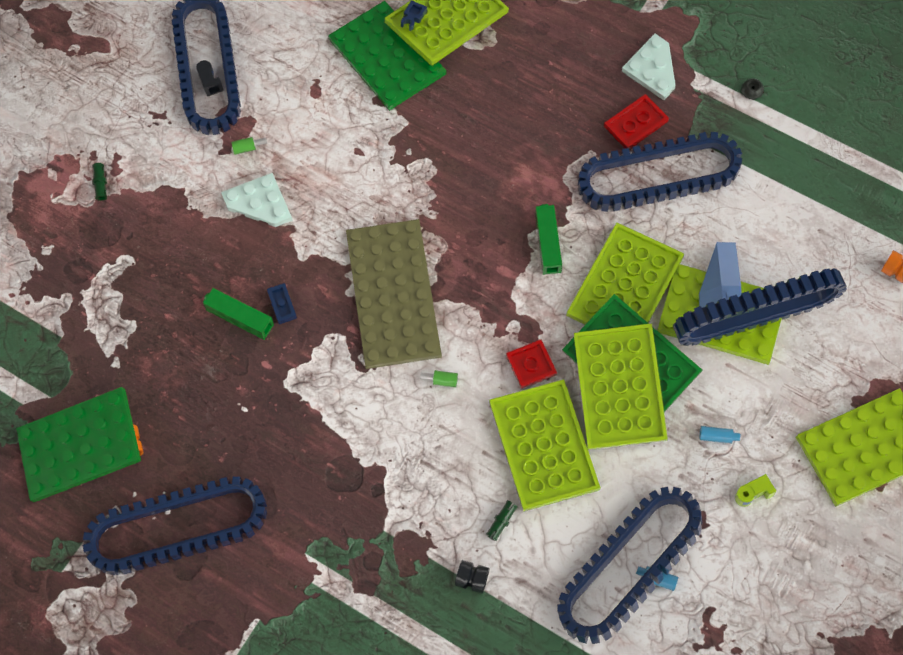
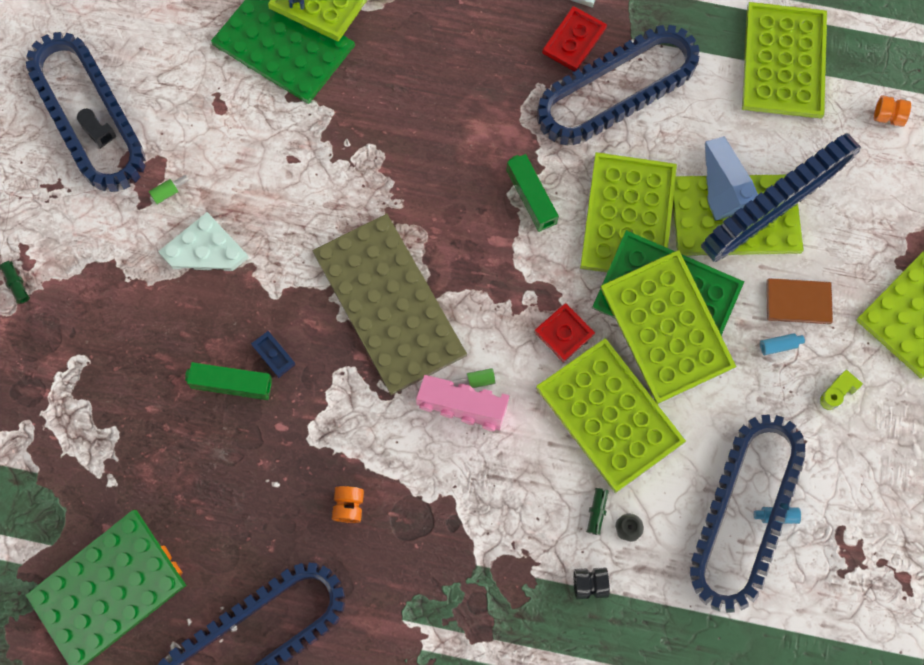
camera: 25 degrees left, 5 degrees up
none -> orange wheel [332,486,364,523]
none -> bright pink wedge [416,375,510,431]
none -> pearl dark grey plate [615,513,644,542]
none -> lime plate [742,2,827,119]
none -> dark orange tile [766,278,833,324]

